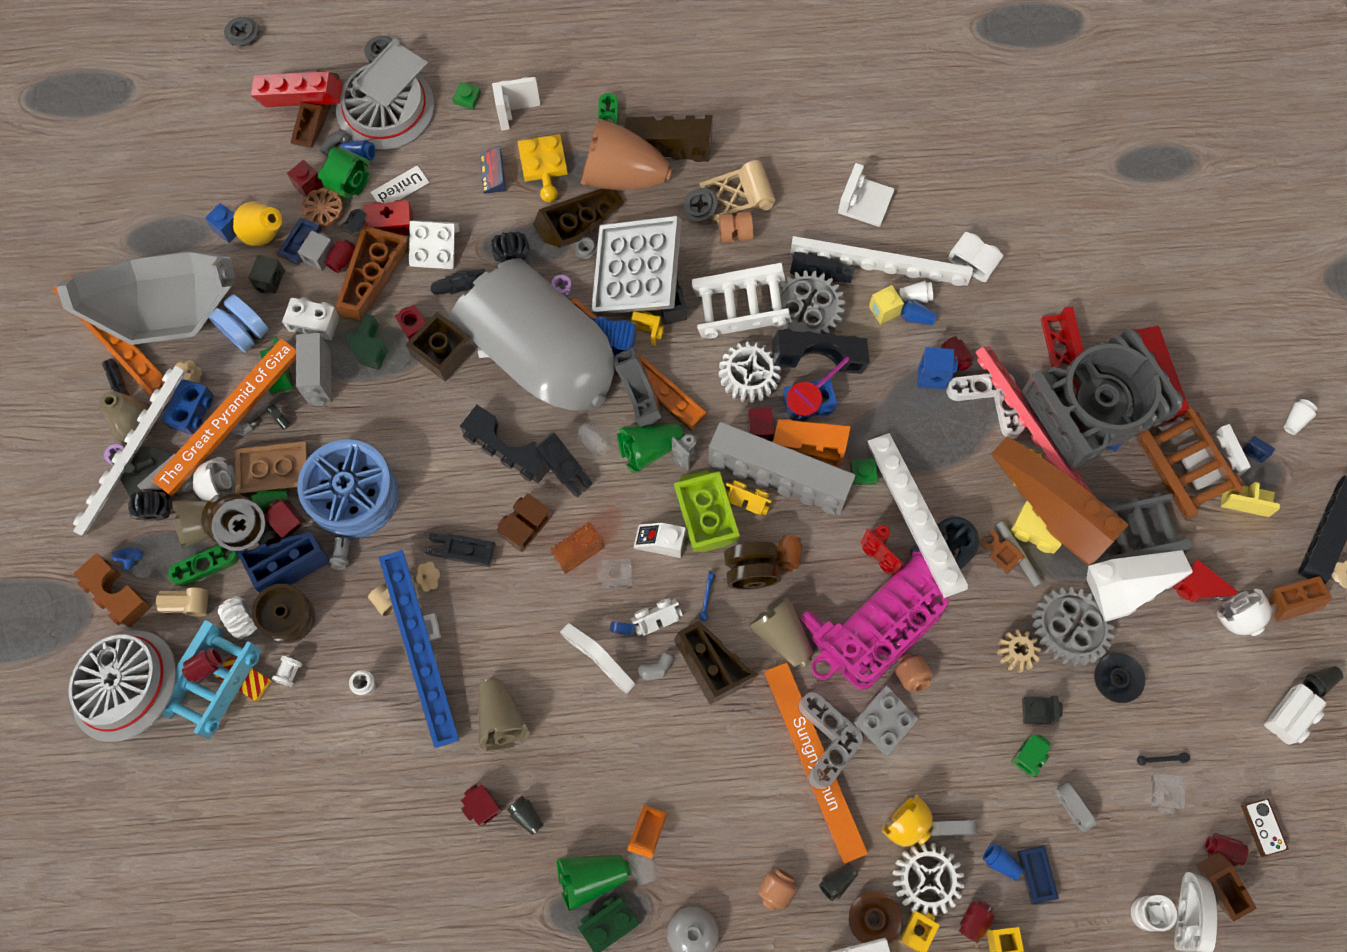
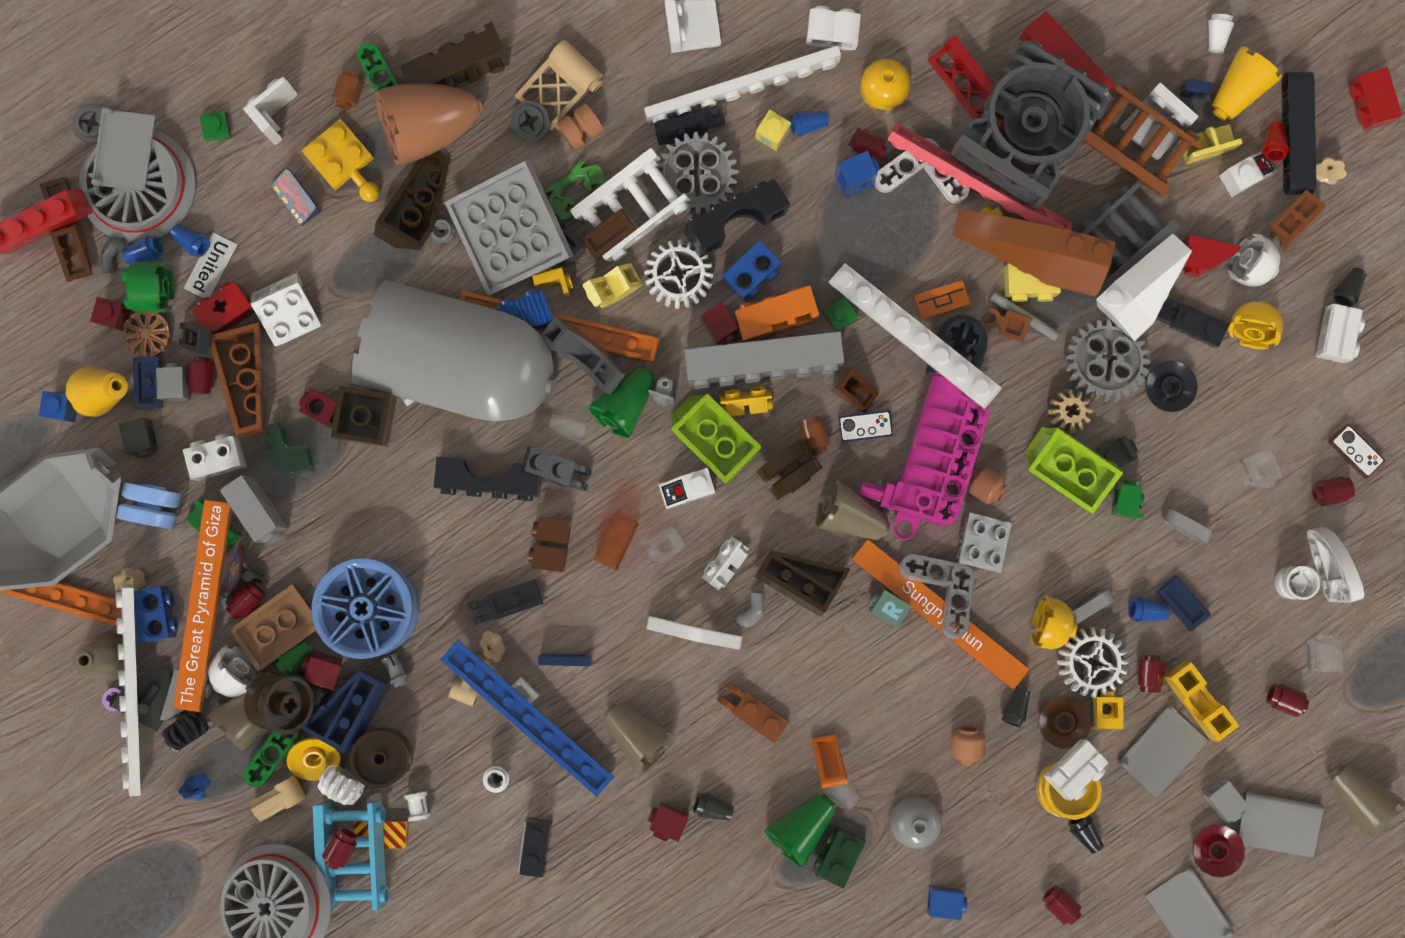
camera: 30 degrees left, 15 degrees up
dark orange arch [73,553,152,627] -> none
black axle [102,358,129,396] -> none
black hinge [430,268,486,295] -> none
black gear [491,231,530,263] -> none
lavender bush [551,275,572,297] -> none
blue tile [609,622,635,635] -> none
blue hinge [699,571,714,621] -> none
red piece [786,356,850,416] -> none
red hinge [860,525,903,576] -> none
white cone [899,281,933,303] -> none
black hinge [1137,752,1190,766] -> none
reddish brown piece [1196,852,1257,922] -> none
none -> blue cone [170,224,210,257]
none -> dark red brick [225,581,264,619]
none -> yellow dish [287,738,340,781]
none -> dark orange brick [332,70,363,110]
none -> black brick [517,817,553,878]
none -> dark blue tile [538,654,592,667]
none -> bright green helmet [544,160,608,222]
none -> reddish brown tile [580,208,637,260]
none -> light yellow brick [583,263,643,309]
none -> dark orange hinge [716,682,789,743]
none -> reddish brown slope [832,366,879,413]
none -> white tile [838,410,893,443]
none -> yellow cylinder [860,58,911,111]
none -> sand green brick [868,590,912,629]
none -> orange tile [913,280,970,321]
none -> lime slope [1025,427,1124,514]
none -> black hinge [1156,298,1229,348]
none -> yellow cone [1212,46,1282,121]
none -> white slope [1219,151,1277,197]
none -> yellow cylinder [1228,301,1284,349]
none -> red cone [1262,122,1289,162]

